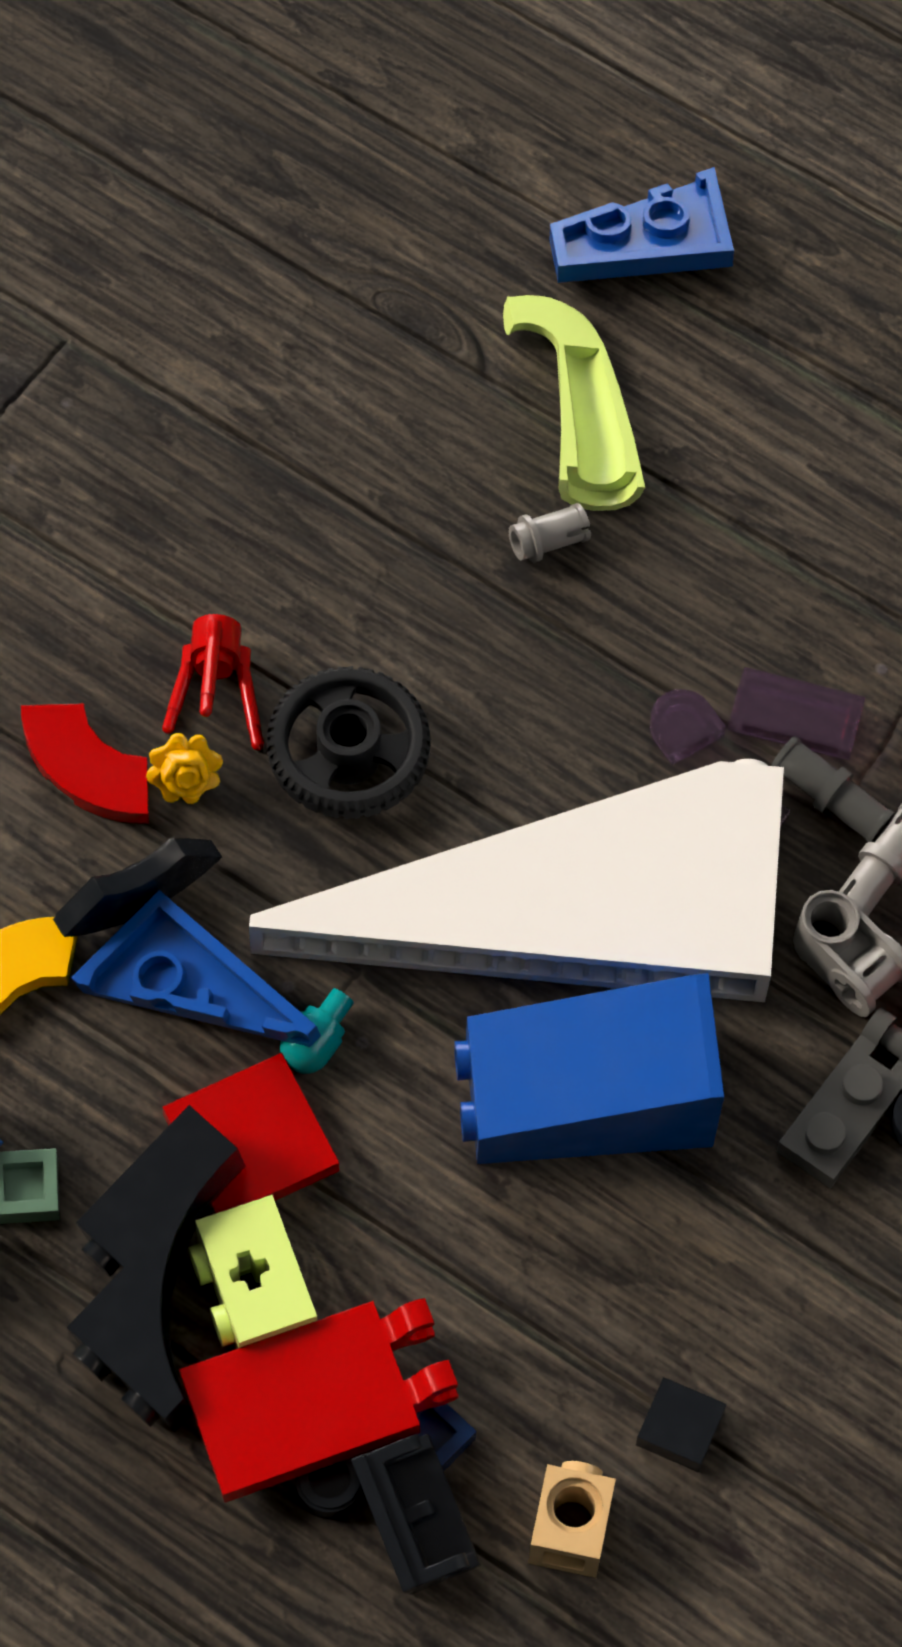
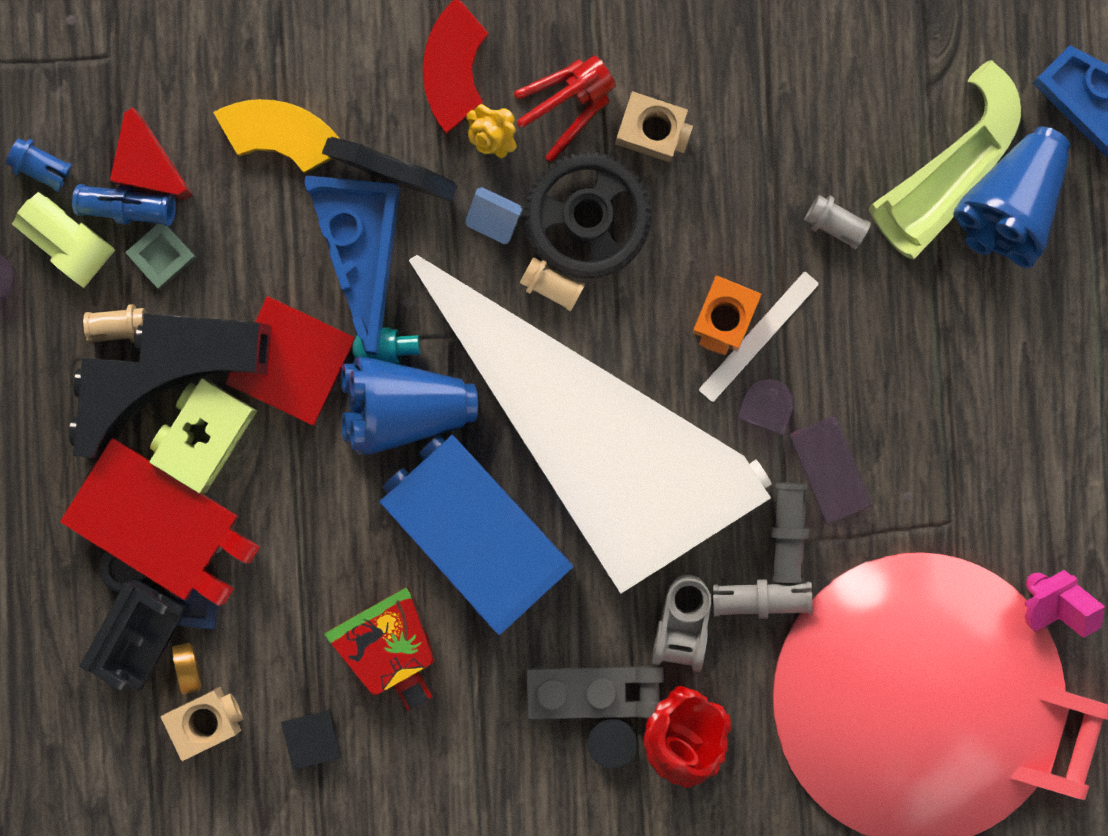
camera: 50 degrees right, 25 degrees up
none -> tan pin [83,304,146,344]
none -> pearl gold tile [172,643,201,695]
none -> torso [324,586,436,711]
none -> blue cone [341,357,478,455]
none -> medium blue slope [466,187,523,244]
none -> tan pin [520,257,585,311]
none -> tan brick [615,91,693,162]
none -> orange brick [693,275,761,356]
none -> white sticker [699,272,818,402]
none -> blue cone [953,126,1070,268]

